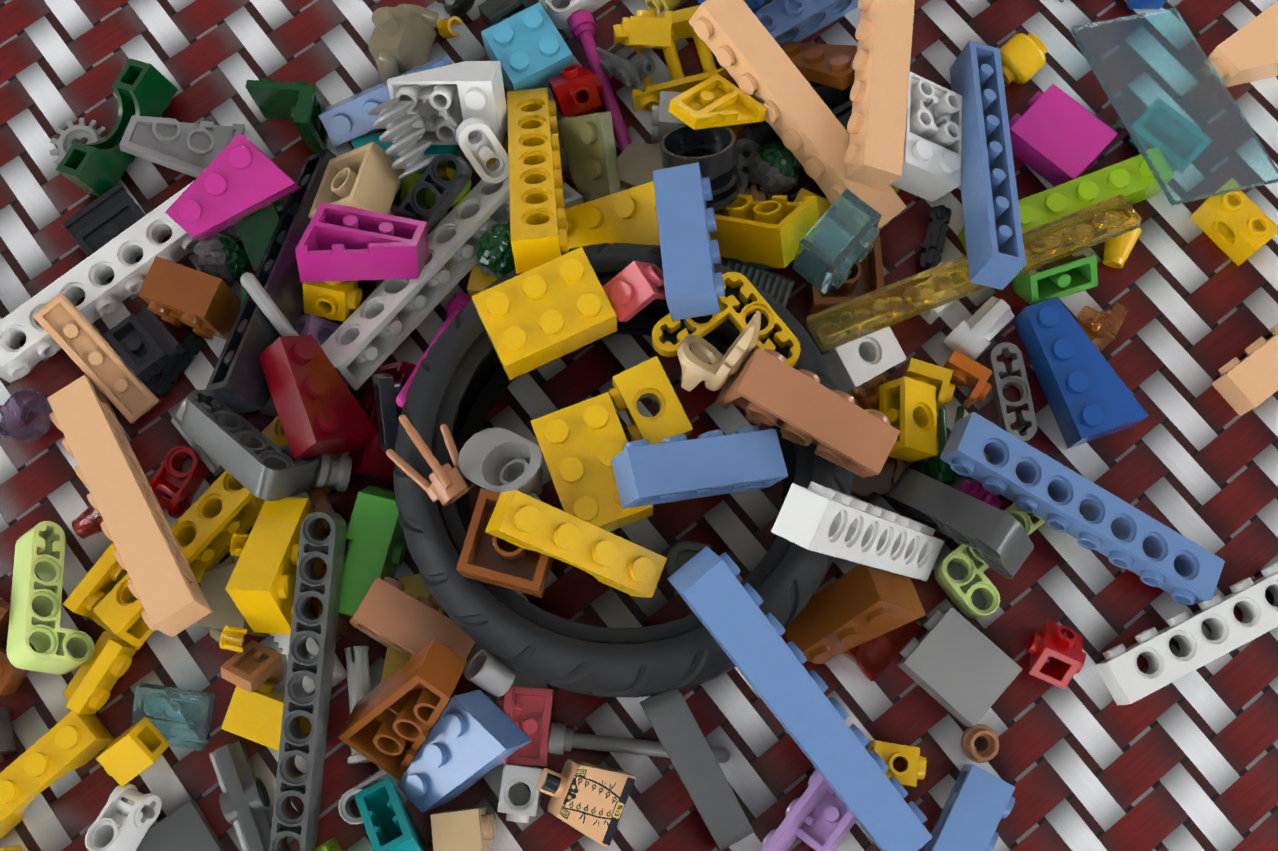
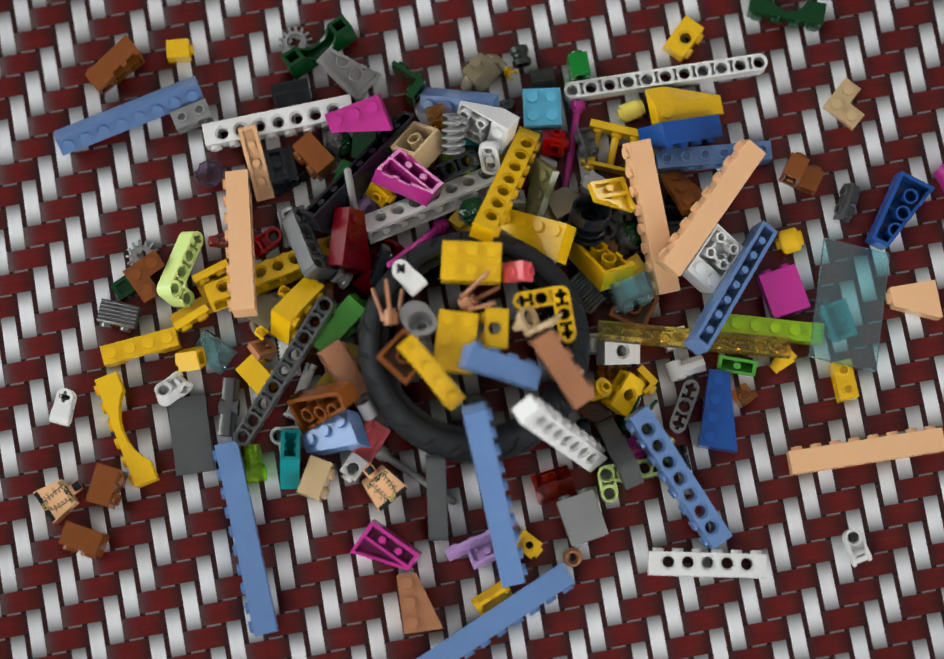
camera: 30 degrees right, 5 degrees up
yellow brick [621,10,672,49] -> none
medium blue brick [653,162,725,321] -> none
dark orange wedge [785,564,926,664] -> none
black axle [919,205,952,271] -> none
orange bracket [943,349,993,408] -> none
red brick [1026,620,1086,689] -> none
none -> white piece [392,259,428,297]
none -> clear orange bracket [425,104,448,134]
none -> nougat plant [458,270,501,313]

